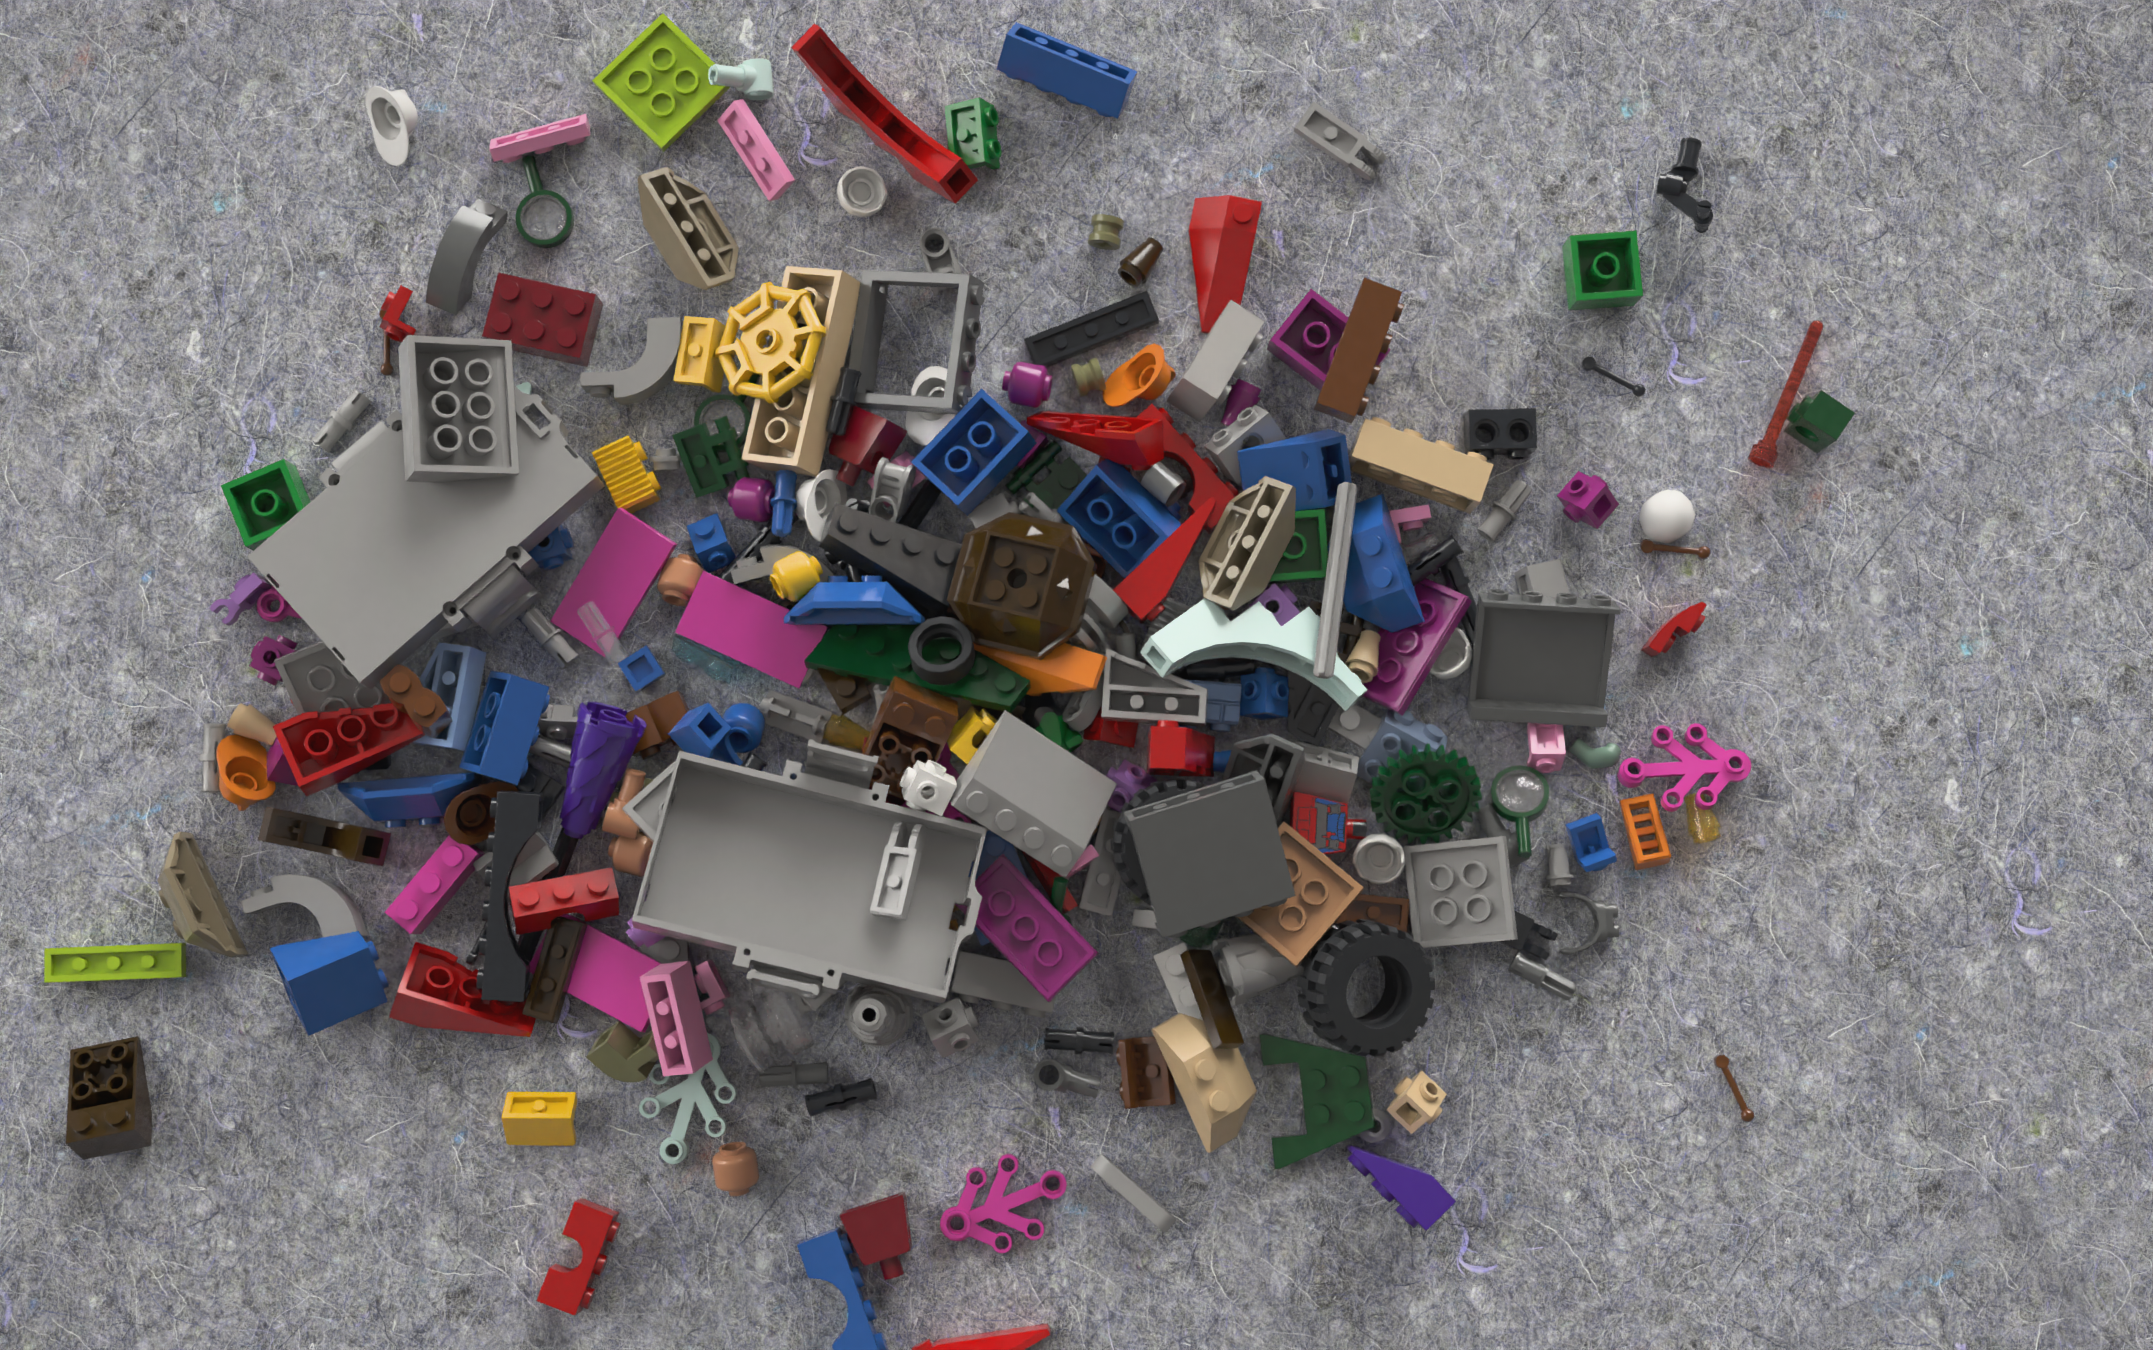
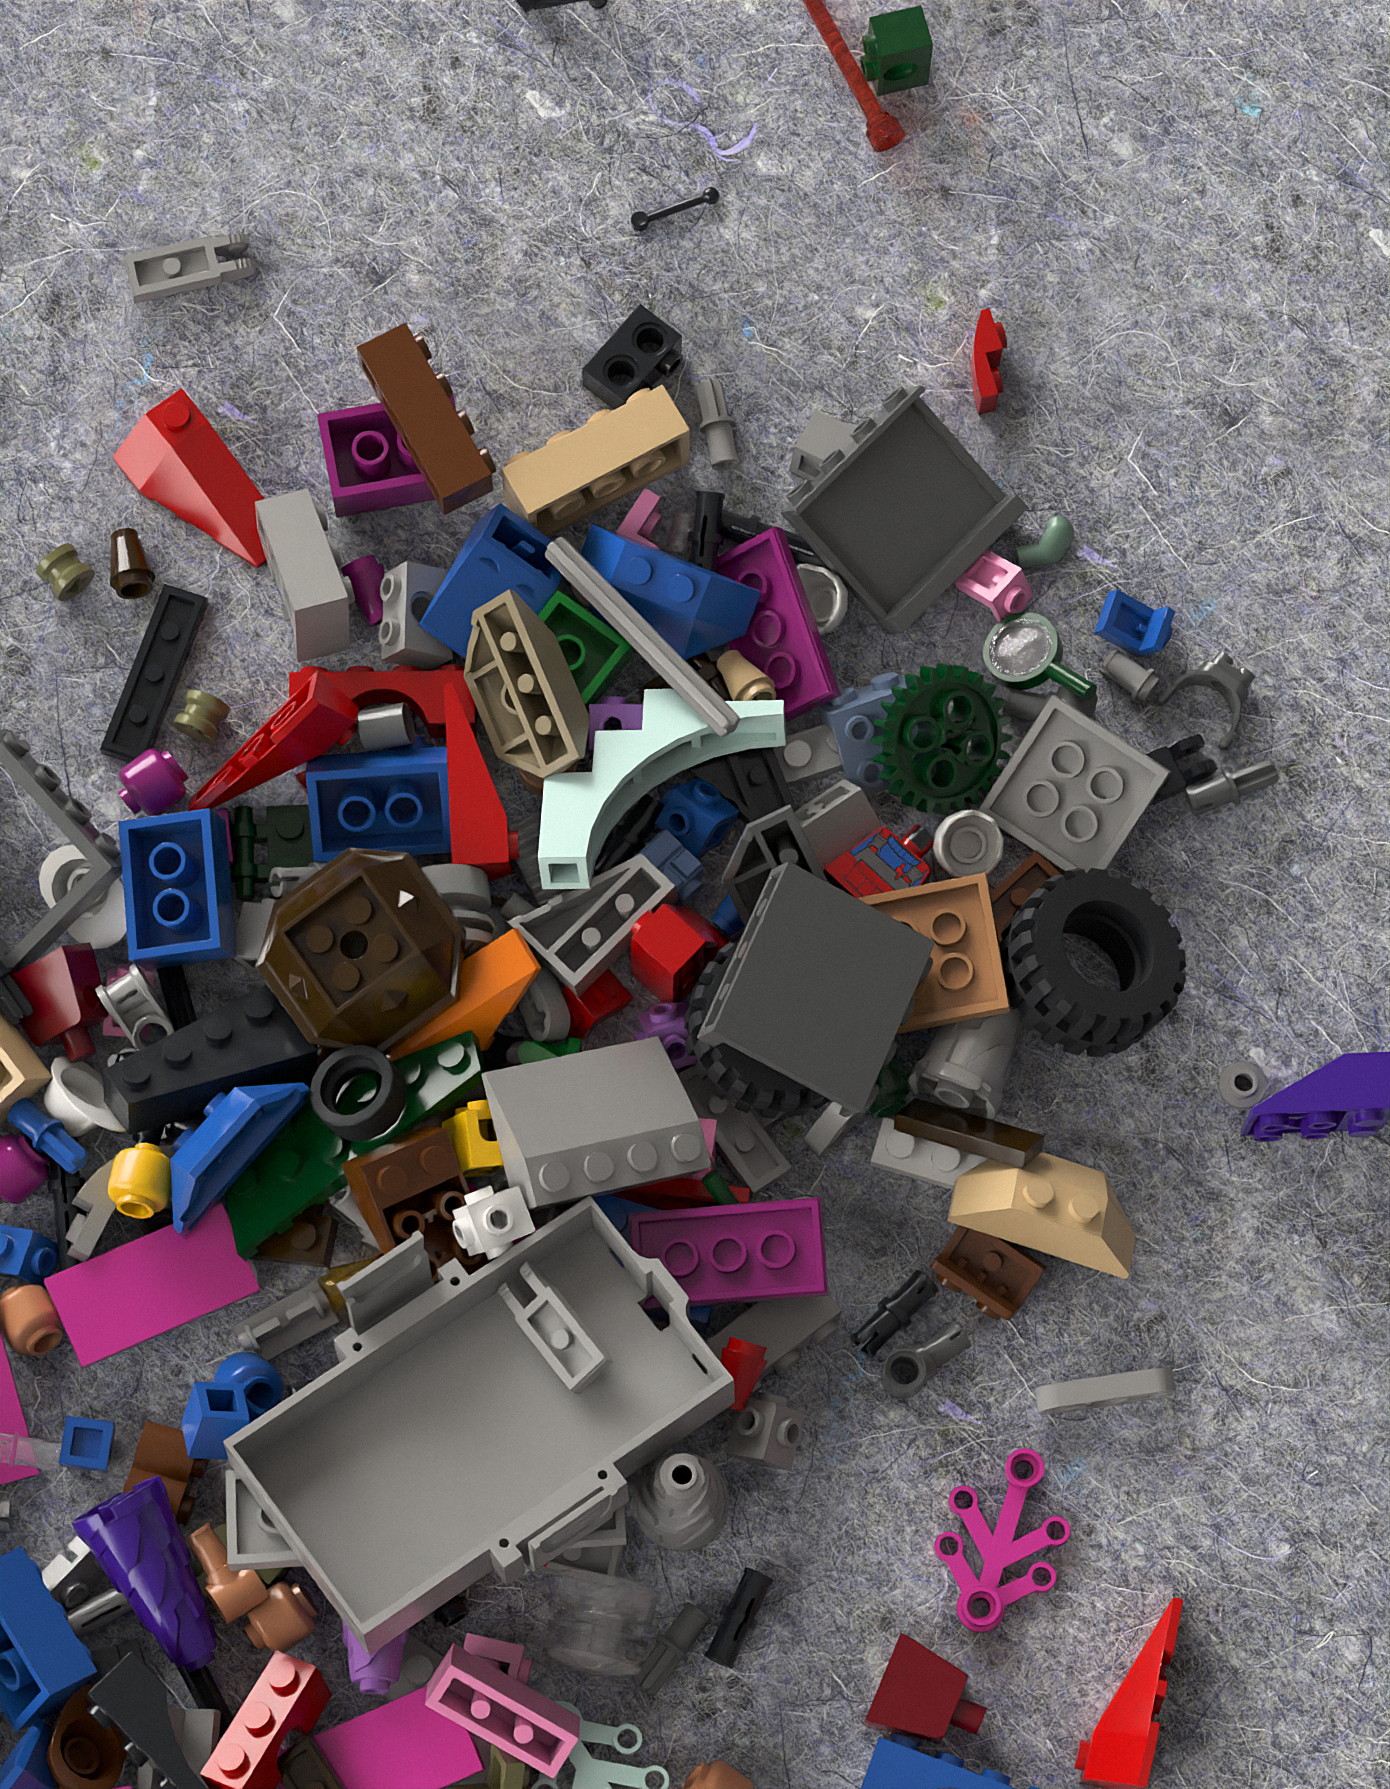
camera: 50 degrees left, 10 degrees down
clear light blue hinge [672,633,741,684] -> none
orange piece [1102,344,1176,407] -> none
dark green wing [1260,1033,1375,1169] -> none
tan brick [1386,1070,1447,1134] -> none
magenta brick [1557,471,1619,529] -> none
green brick [1562,230,1643,311] -> none
dark pink plant [1617,723,1751,812] -> none
orange slope [1619,793,1671,870] -> none
white hair [1639,489,1696,544] -> none
reddish brown hinge [1640,539,1710,559] -> none
clear yellow cone [1684,793,1722,844] -> none
none -> red cone [720,1337,768,1412]

